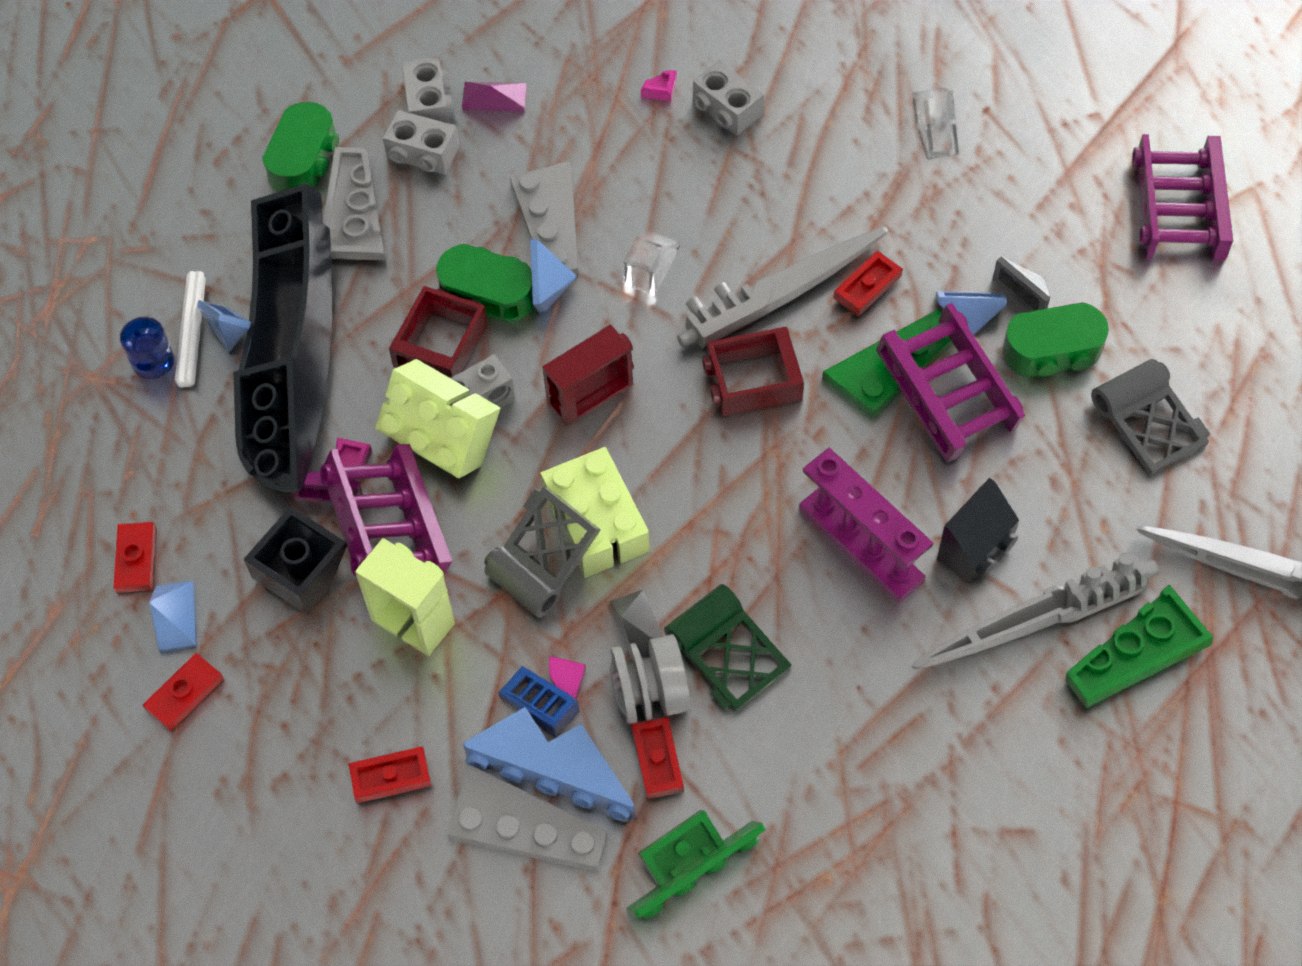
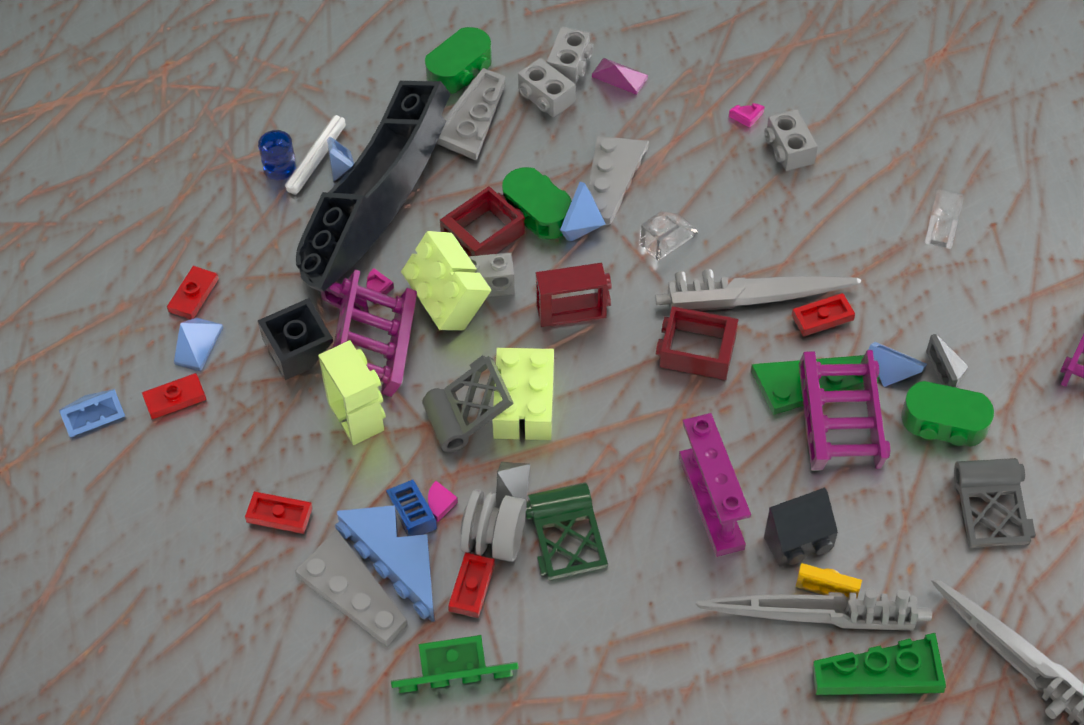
camera: 25 degrees right, 5 degrees down
none -> medium blue slope [59,389,125,437]
none -> yellow plate [795,563,862,598]

